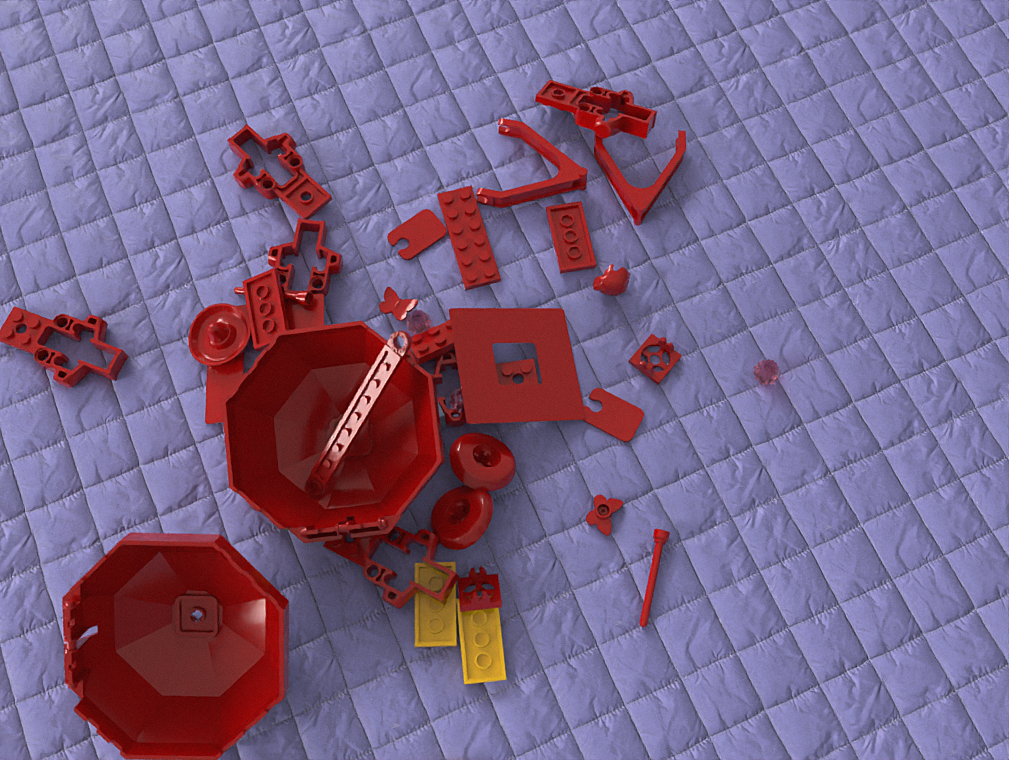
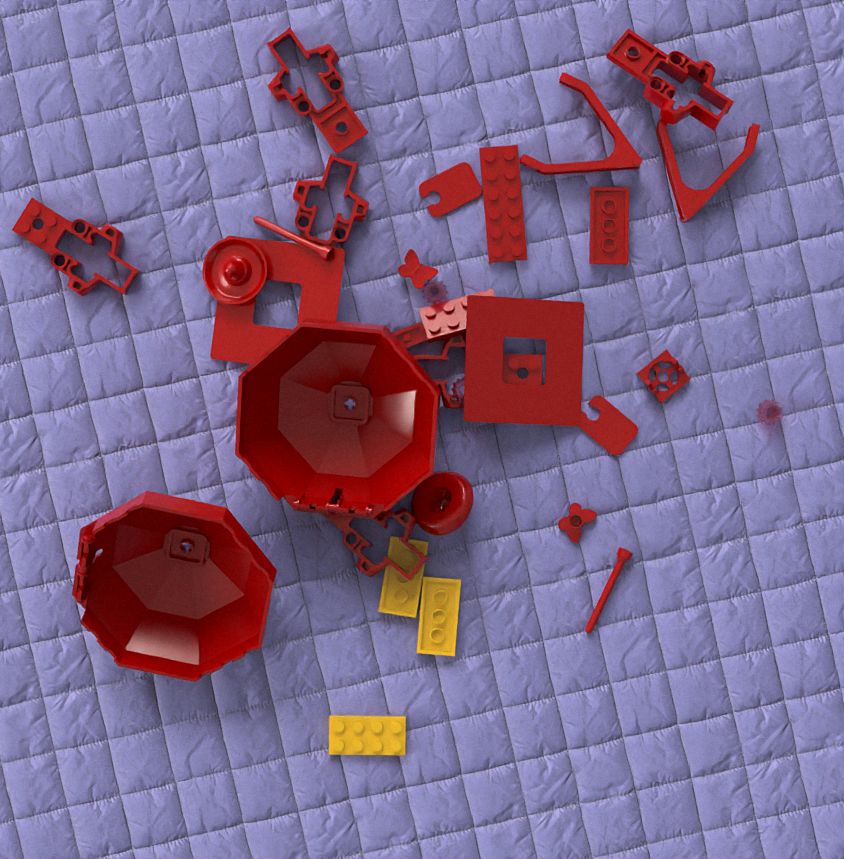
camera: 10 degrees right, 20 degrees up
red plate [242,268,290,351] -> none
plate [305,330,412,497] -> none
red hat [449,432,516,492] -> none
red piece [458,566,502,612] -> none
red hair [593,264,631,296] -> none

